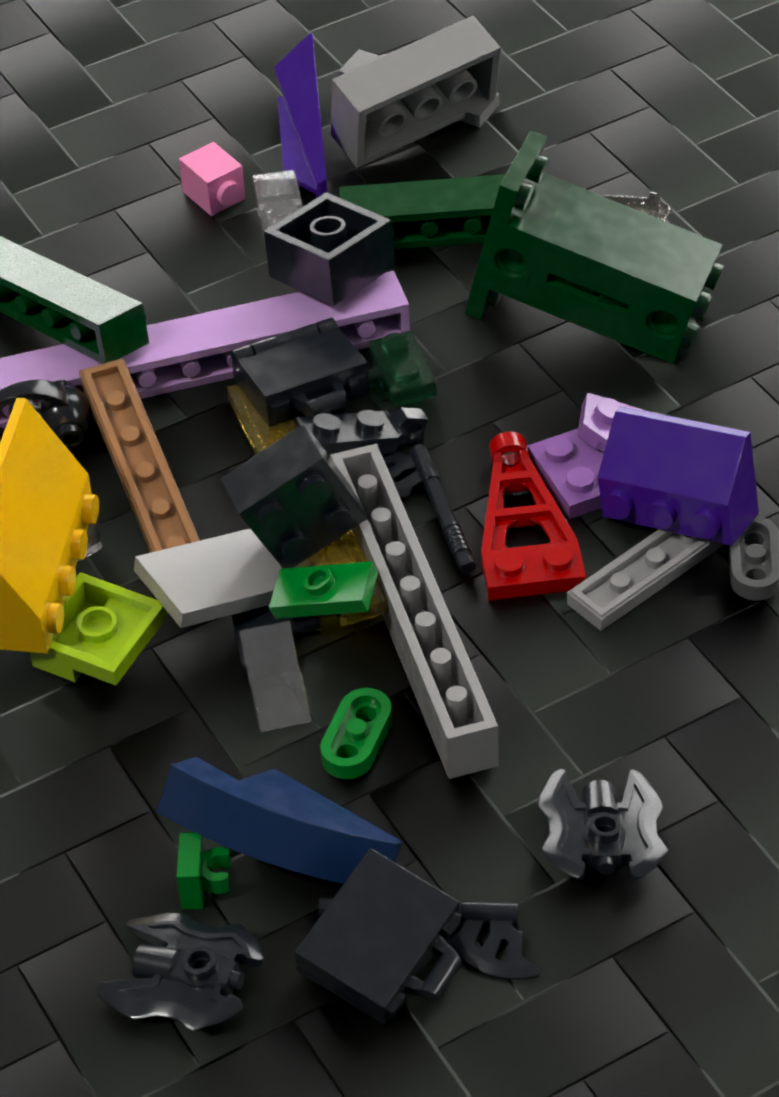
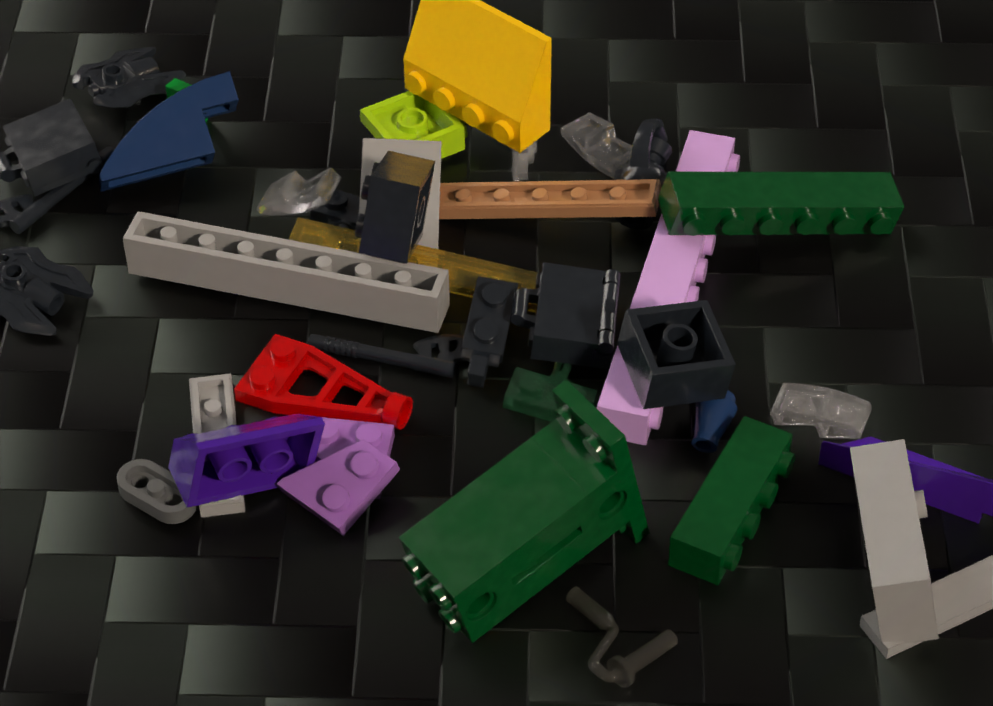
camera: 120 degrees right, 0 degrees up
bright pink brick [179,142,246,216] -> none
green plate [269,561,378,619] -> none
green plate [320,688,392,779] -> none

